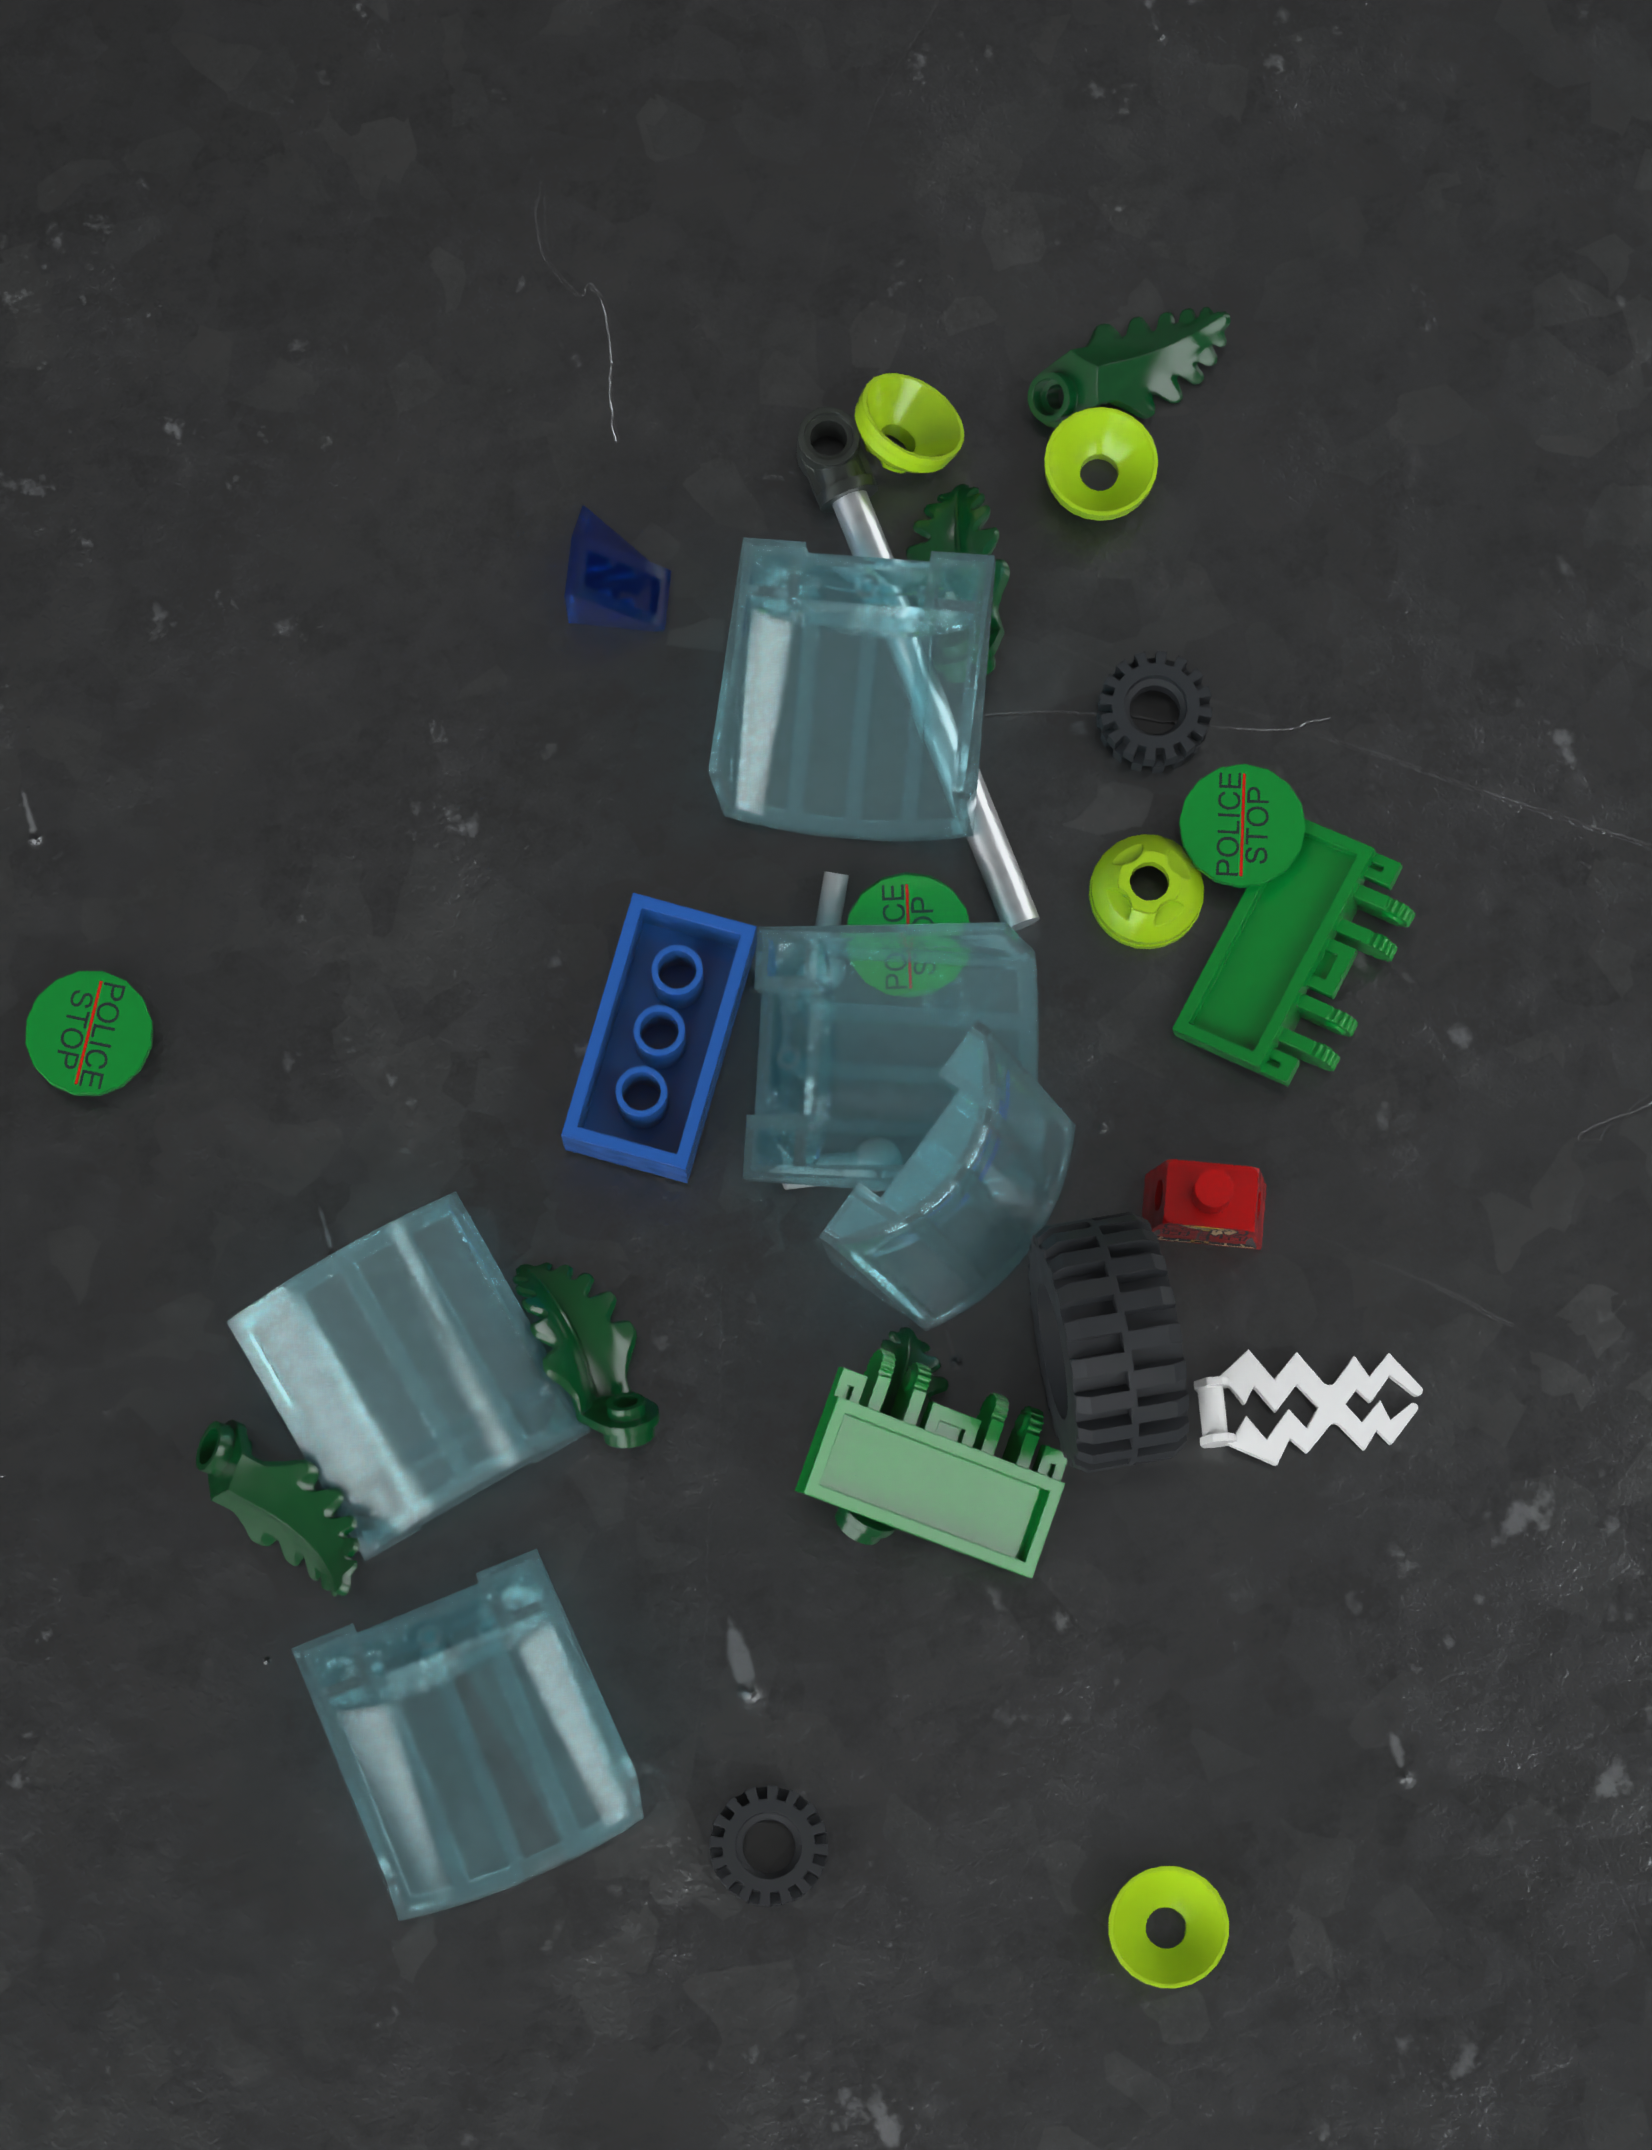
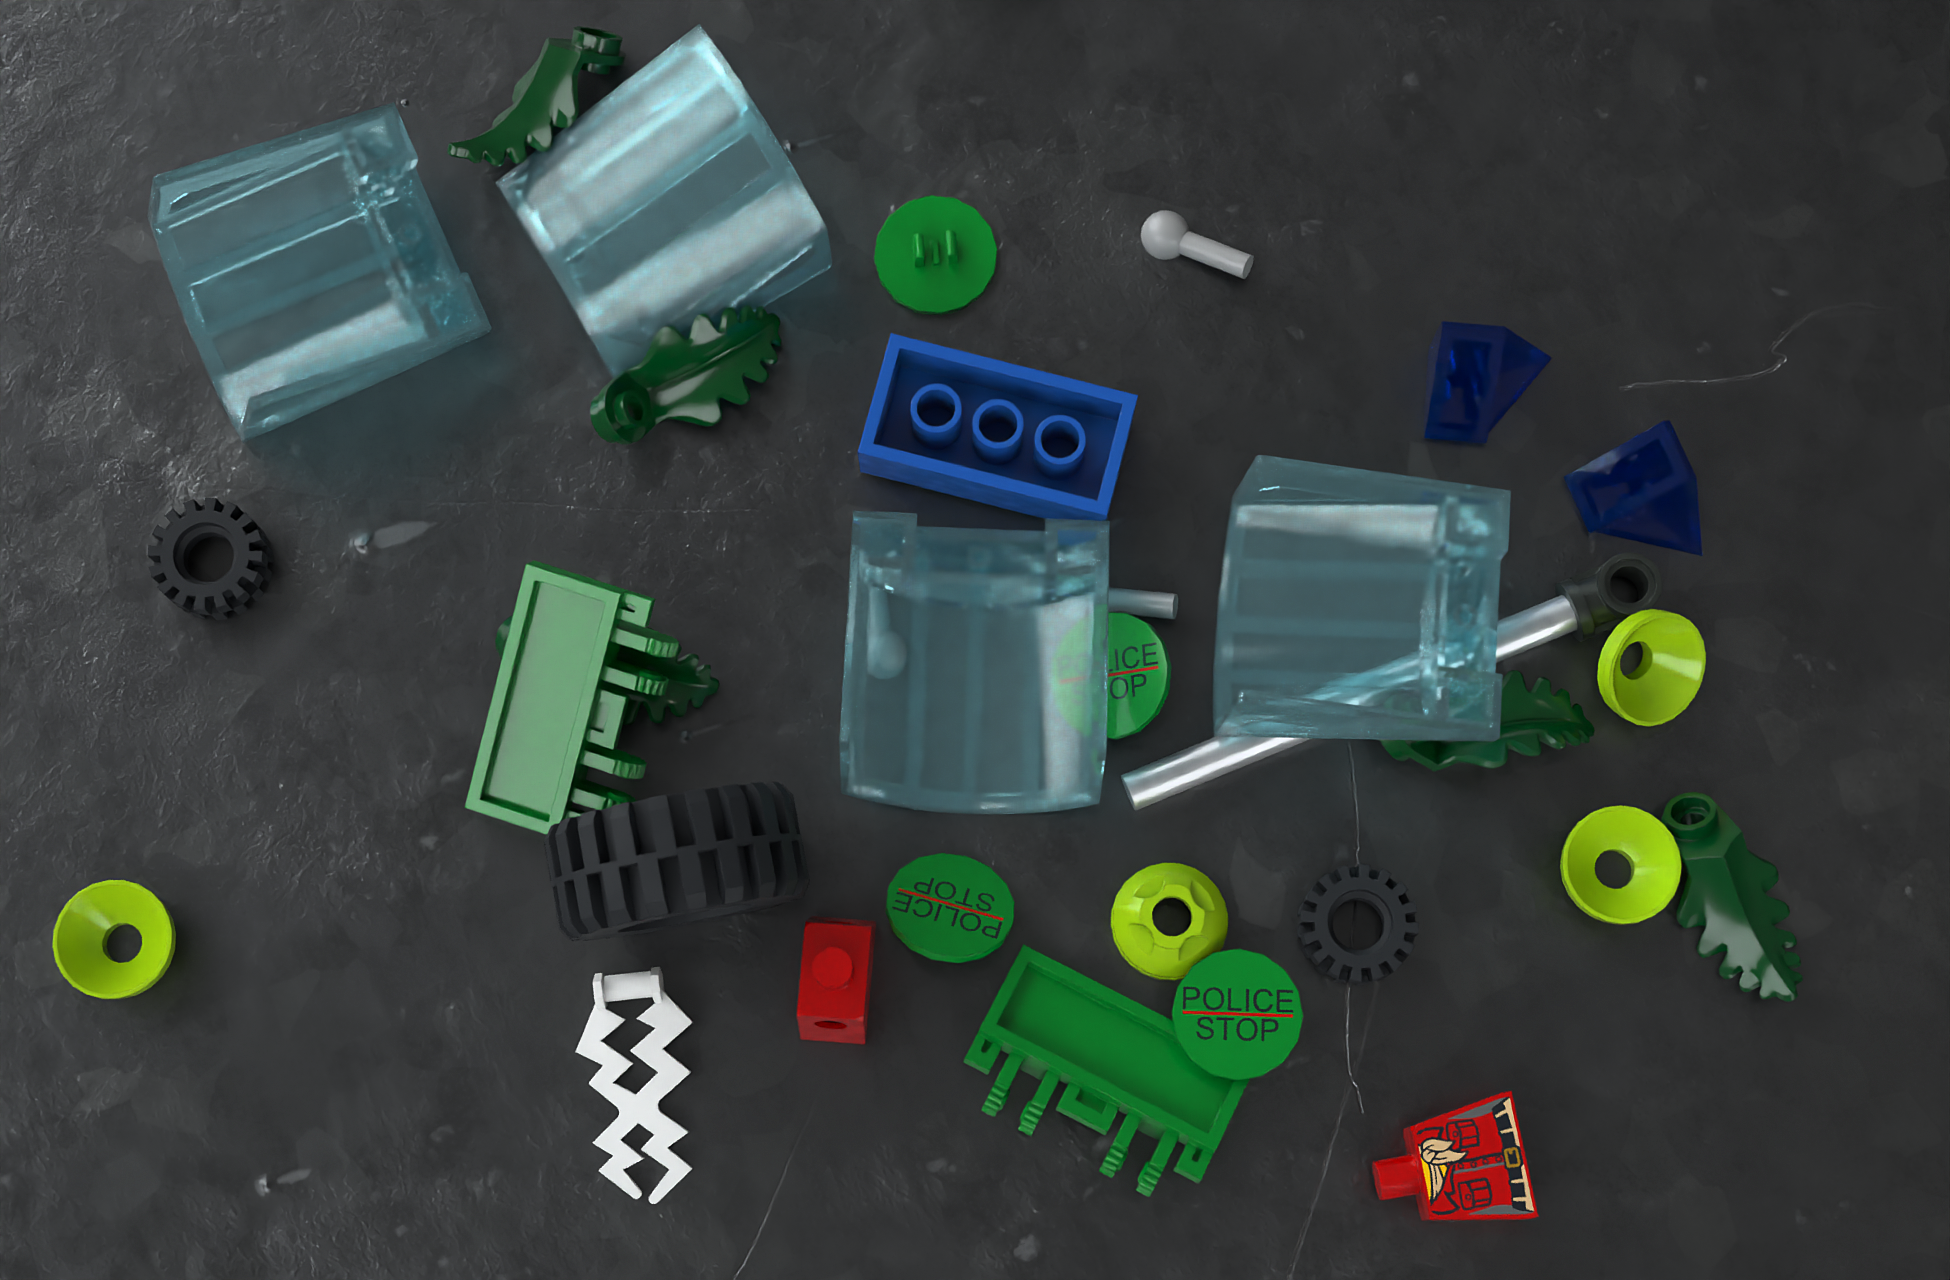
camera: 90 degrees right, 0 degrees up
clear light blue windscreen [819,1020,1076,1332] -> none
none -> green piece [874,195,997,316]
none -> green piece [885,853,1015,963]
none -> light grey bar [1141,210,1254,279]
none -> torso [1372,1091,1538,1221]
none -> clear blue slope [1564,420,1703,556]

